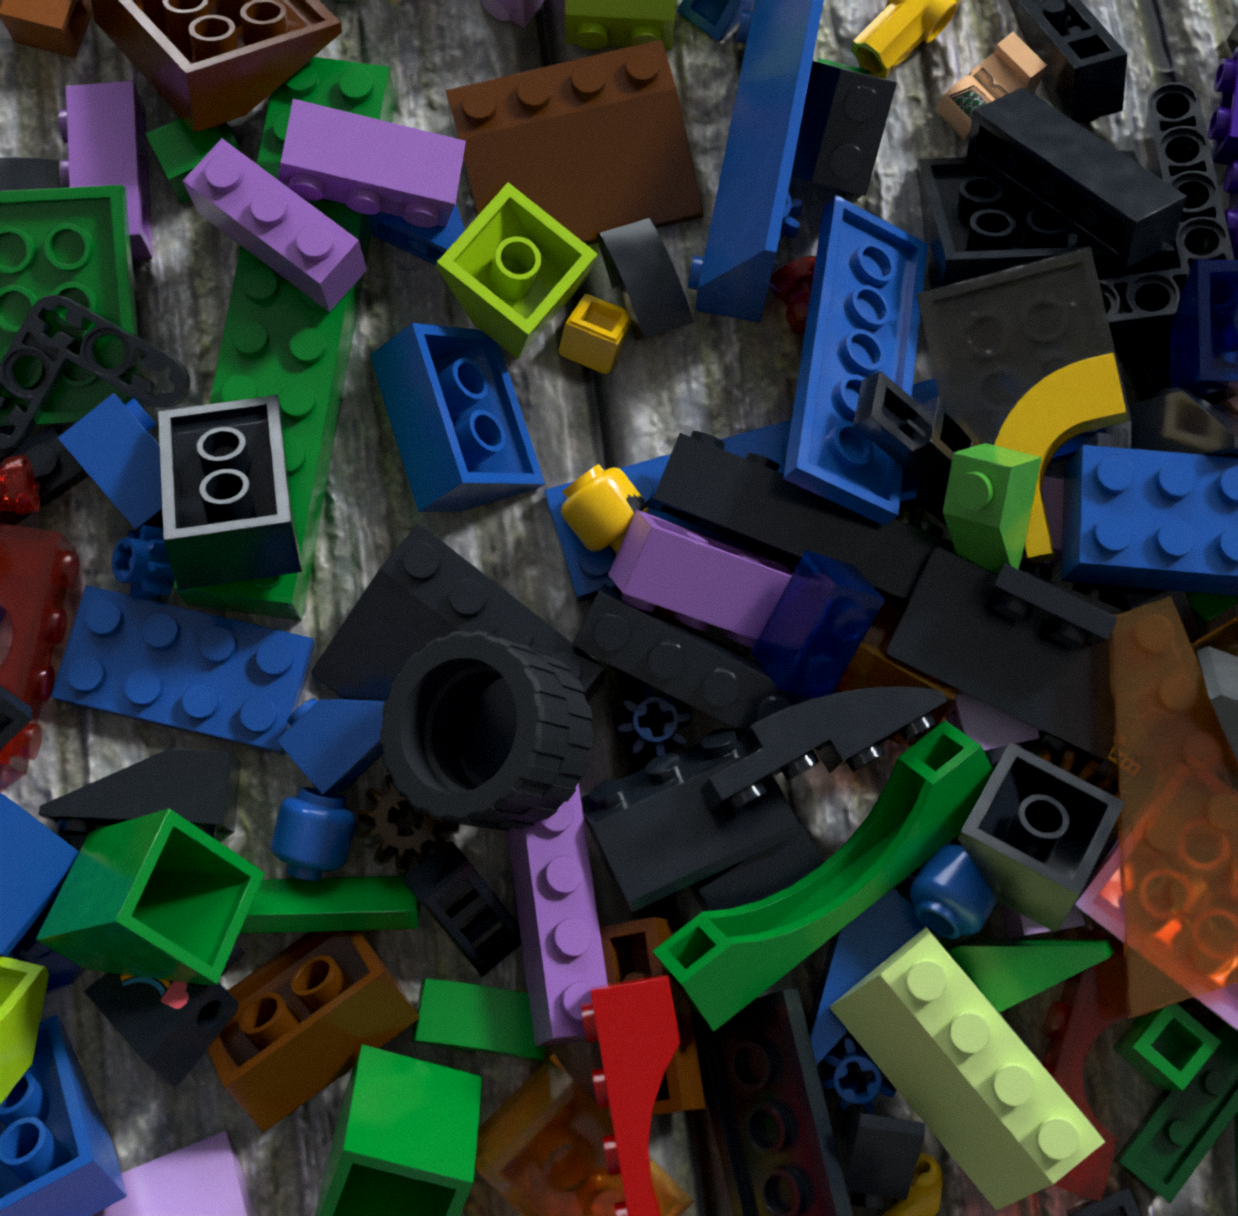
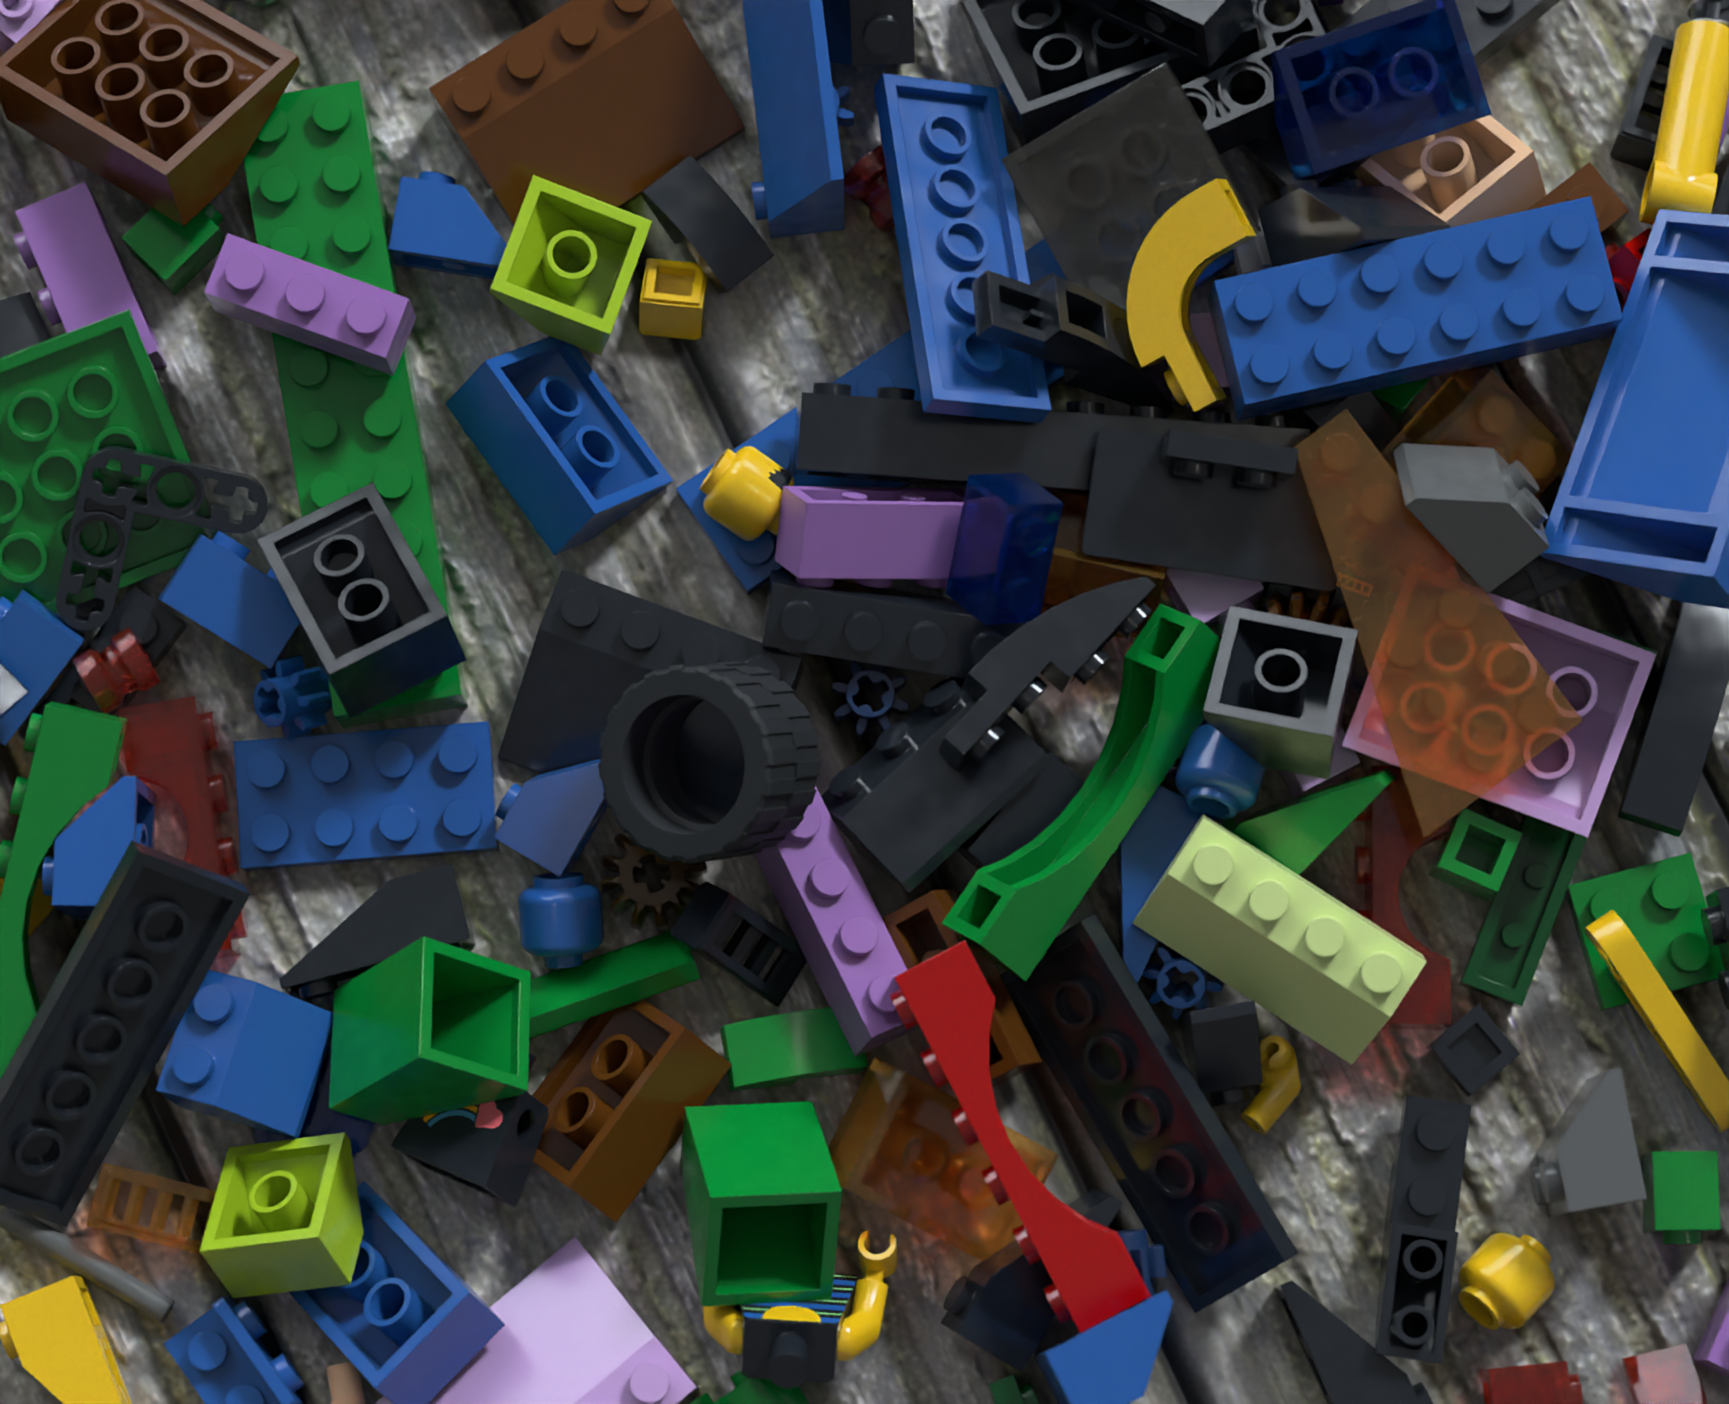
camera: 15 degrees left, 5 degrees up
medium lavender brick [277,99,466,228] -> none
bright green slope [943,443,1042,571] -> none

